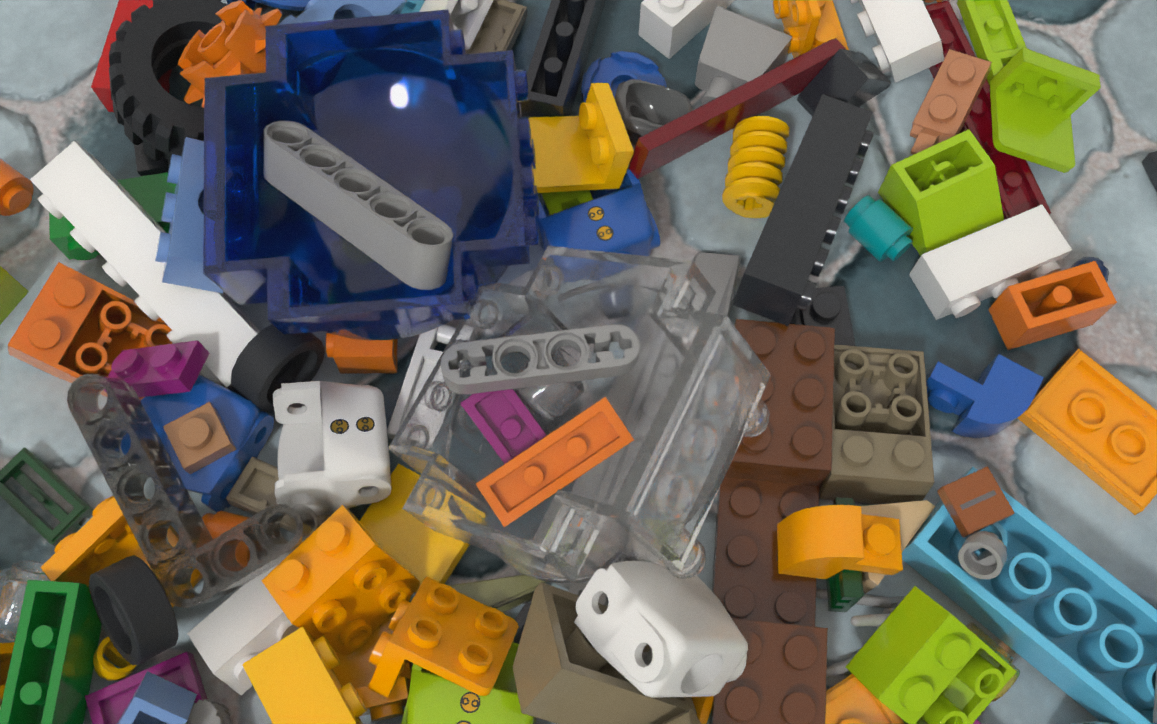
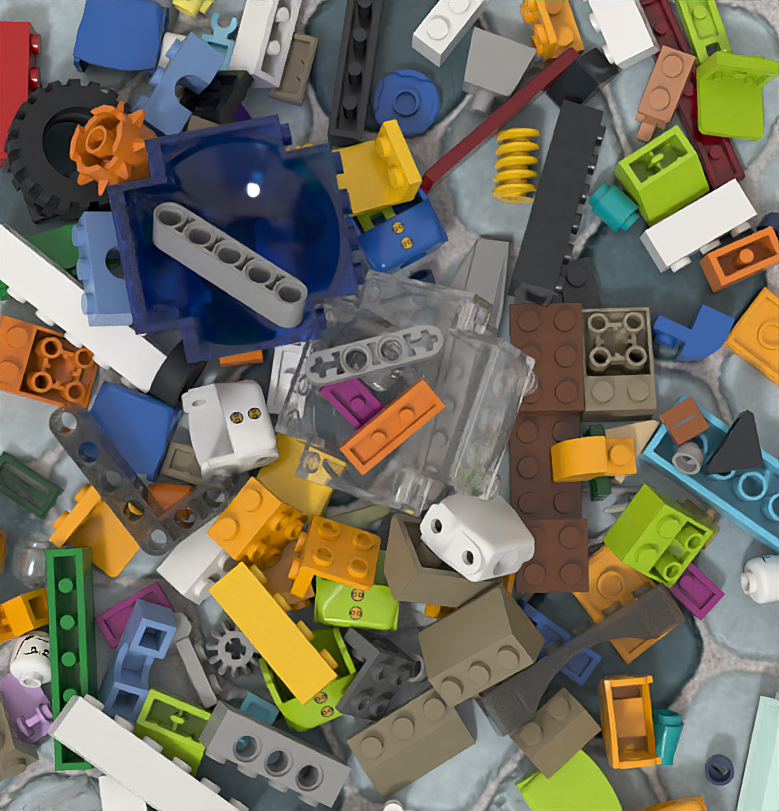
camera: 10 degrees left, 15 degrees up
black tyre [89,555,179,665] -> none
yellow hinge [93,637,137,681] -> none
magenta plate [101,340,210,400] -> none
medium nougat plate [163,402,237,474] -> none
dark grey hair [614,79,693,145] -> none
none -> black slope [700,409,764,476]

